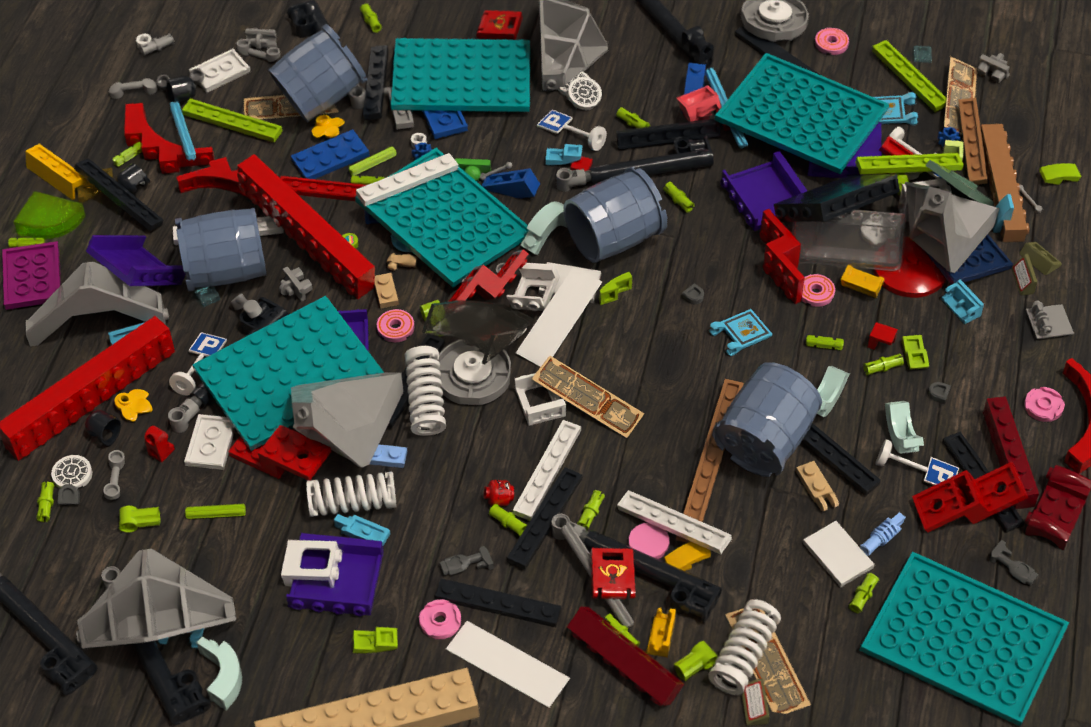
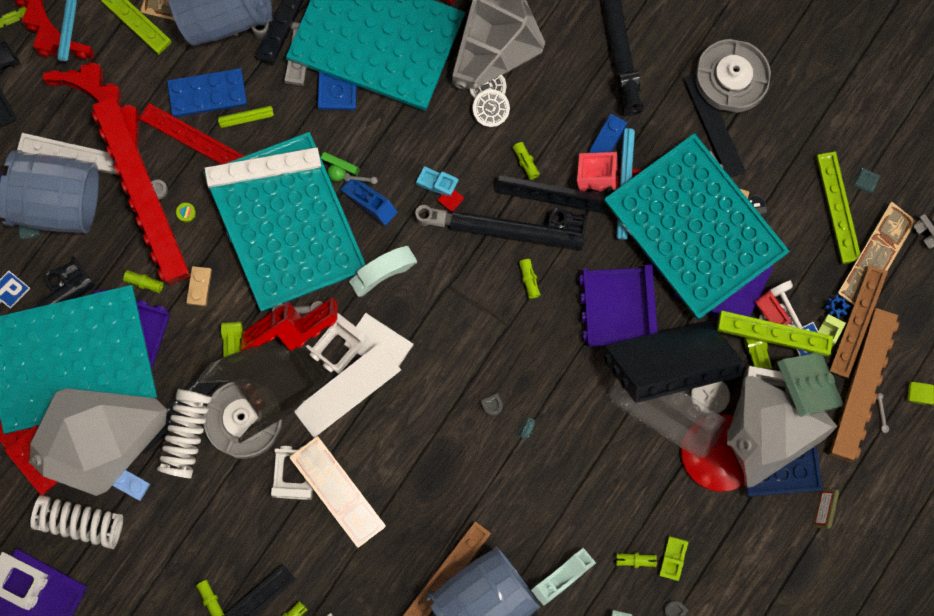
camera: 20 degrees right, 25 degrees up
light grey bar [230,294,262,318] -> none
light grey hips [279,266,313,302] -> none
yellow plate [312,115,345,138] -> none
medium azure hinge [334,514,390,545] -> none
lime axle [351,176,385,185] -> none
bright pink tile [377,309,415,343] -> none
tan arm [387,253,418,271] -> none
white bush [411,133,427,149] -> none
blue gear [412,142,433,160] -> none
red head [484,480,514,506] -> none
white plate [513,420,581,521] -> none
white piece [537,110,606,151] -> none
sand blue piece [563,167,667,263] -> none
lime slope [599,272,632,305] -> none
medium azure flag [709,309,772,356] -> none
red bracket [760,209,805,304] -> none
bright pink tile [802,274,835,307] -> none
lime axle [806,335,844,350] -> none
bright pink tile [815,28,849,55] -> none
yellow hinge [841,265,884,298] -> none
red panel [868,322,898,350] -> none
medium azure flag [874,92,918,125] -> none
medium azure hinge [941,280,984,324] -> none
medium azure slope [992,194,1014,233] -> none
olive slope [1020,242,1062,275] -> none
light grey hinge [1026,301,1074,339] -> none
none -> lime pin [123,270,164,293]
none -> clear light blue tile [520,418,536,441]

